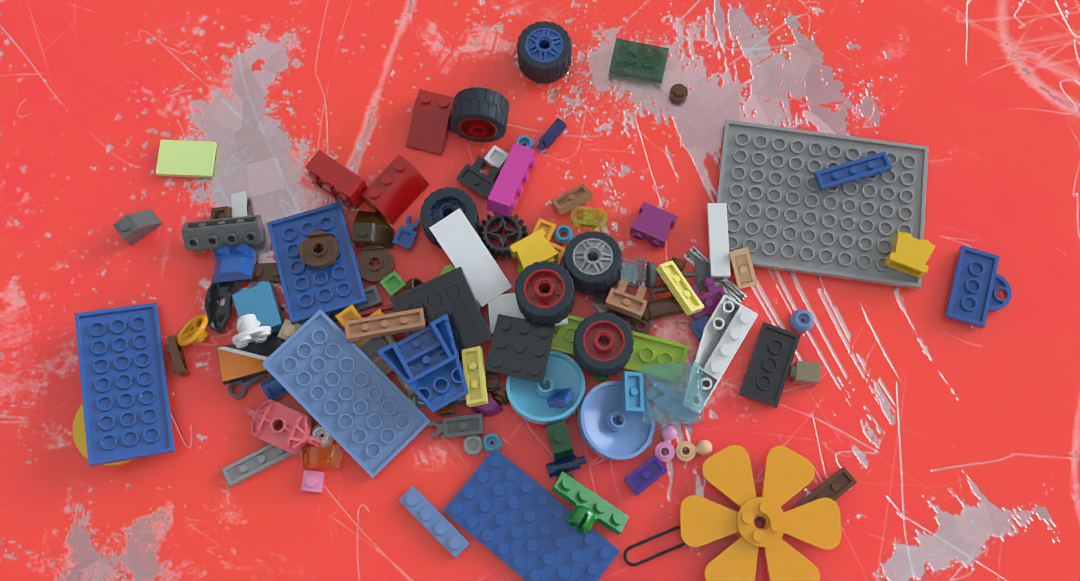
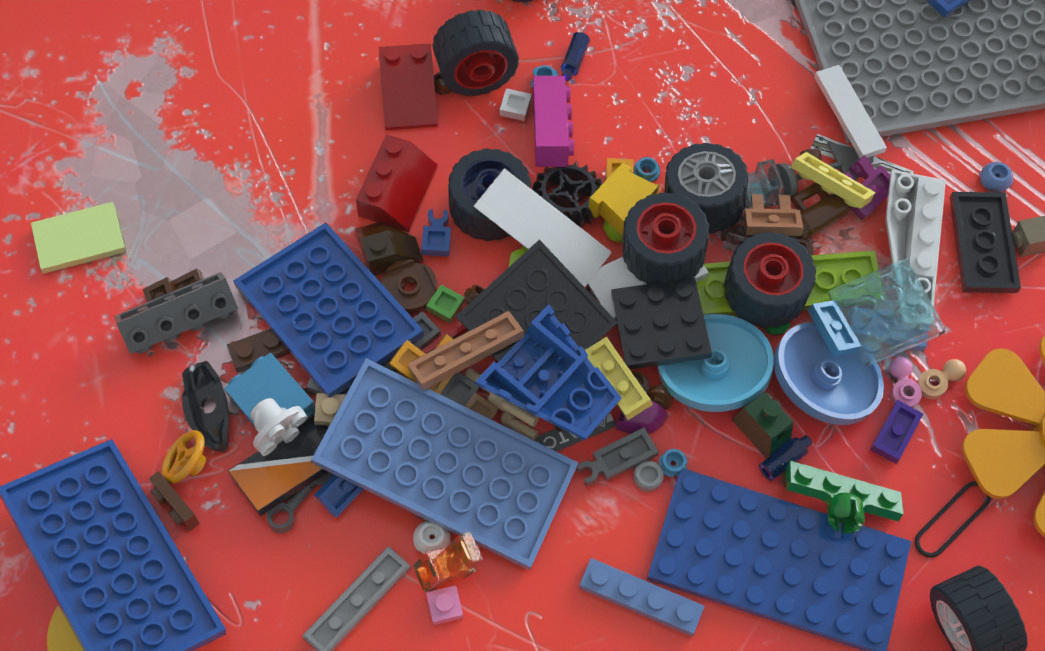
camera: 25 degrees left, 10 degrees down
dark grey slope [113,209,163,246] -> none
blue slope [212,244,257,283] -> none
white sticker [231,191,247,217] -> none
coral plate [243,399,322,454] -> none
reddish brown plate [299,231,339,269] -> none
red brick [305,150,367,211] -> none
reddish brown plate [434,403,456,417] -> none
black plate [456,156,500,200] -> none
blue plate [547,388,574,408] -> none
medium nougat plate [551,184,593,215] -> none
clear neon green plate [570,206,608,228] -> none
magenta hips [630,201,678,248] -> none
blue plate [689,315,709,342] -> none
light nougat plate [729,247,758,289] -> none

